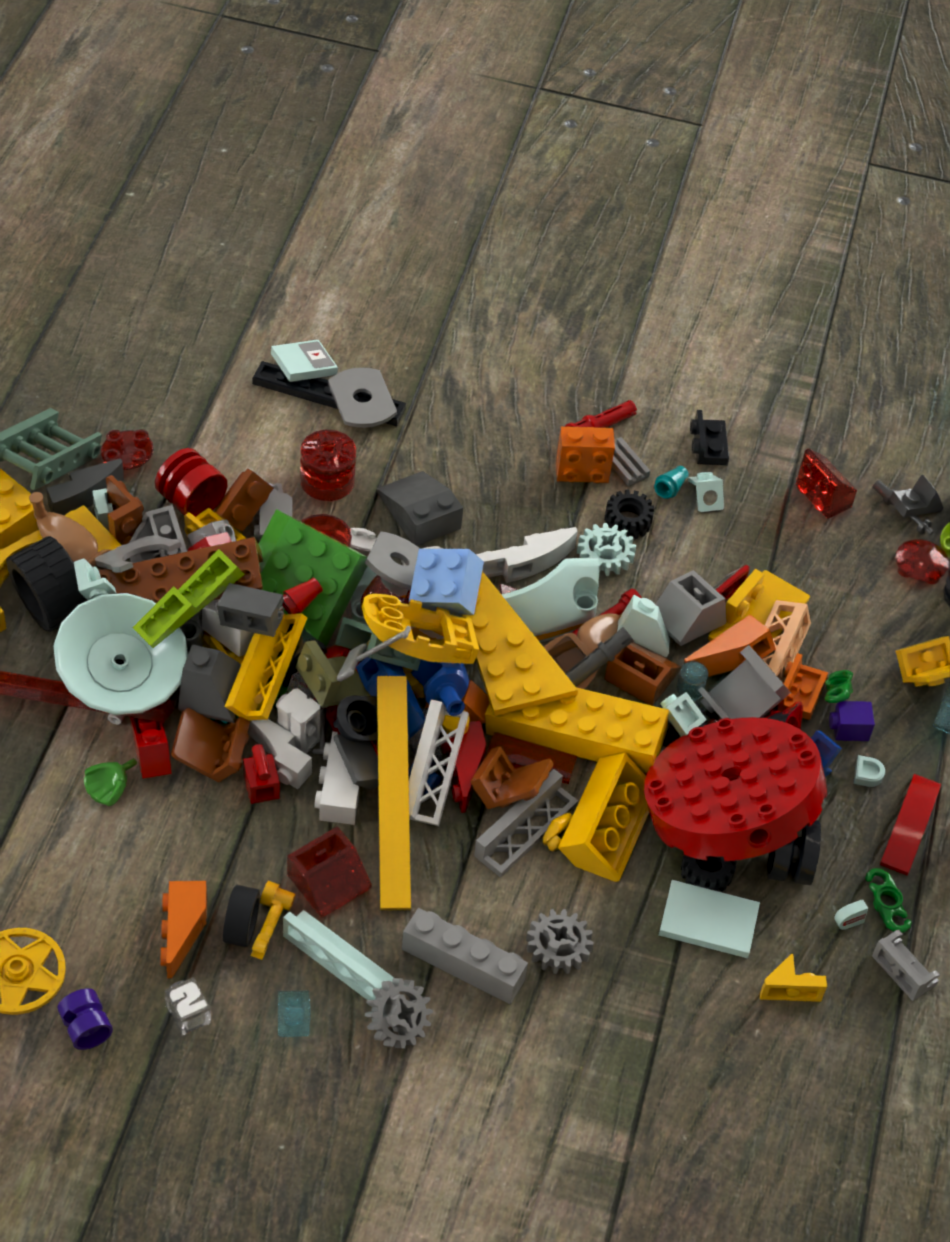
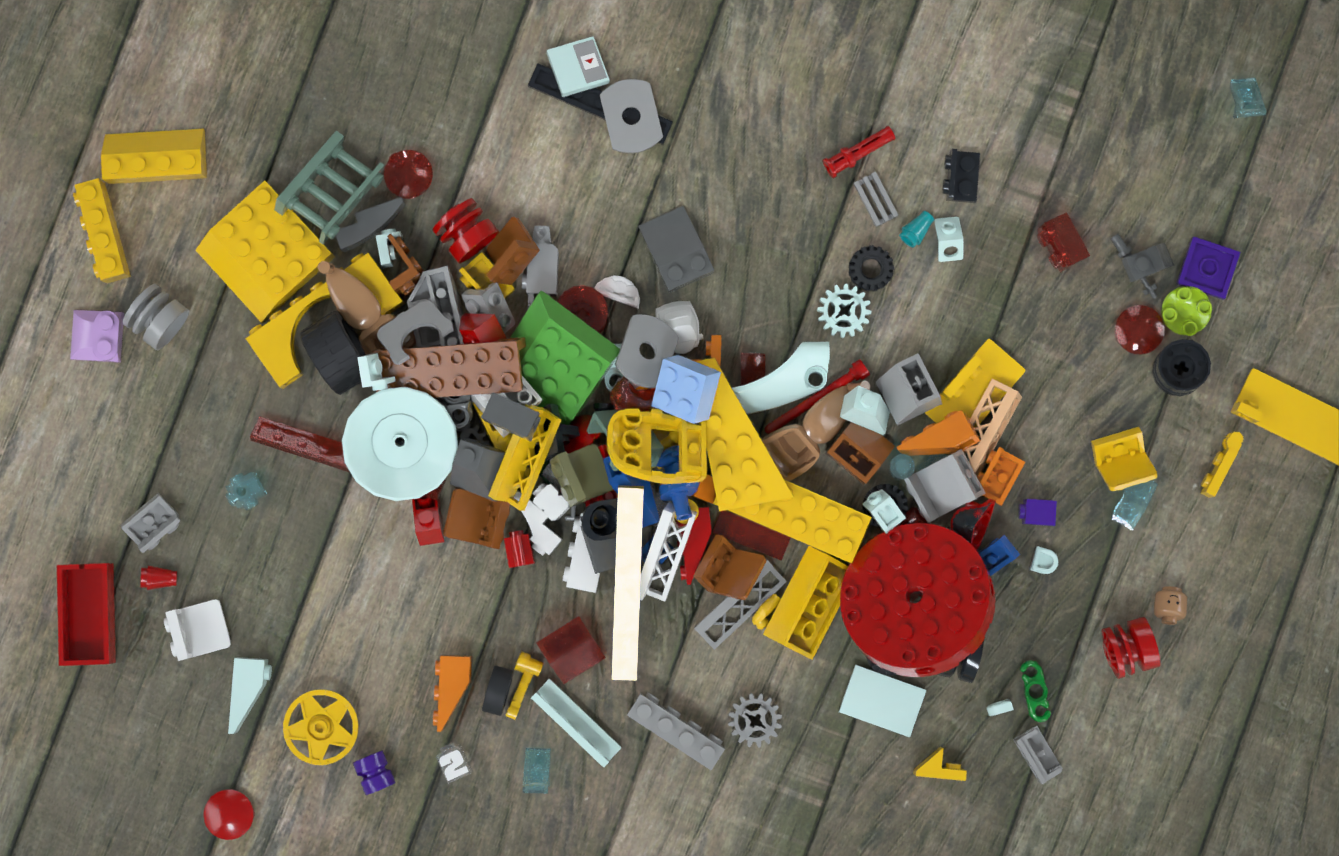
camera: 10 degrees right, 35 degrees up
bright green piece [84,758,137,806] -> none
lime slope [132,549,245,648] -> none
red cone [282,577,323,614] -> none
clear red wheel [300,429,356,501] -> none
light grey piece [337,626,411,682] -> none
light grey gear [365,978,433,1048] -> none
white slope [476,527,577,583] -> none
orange brick [556,426,615,483] -> none
dark grey pin [565,627,634,687] -> none
red slope [713,565,750,601] -> none
green piece [824,670,853,703] -> none
red slope [880,774,941,876] -> none

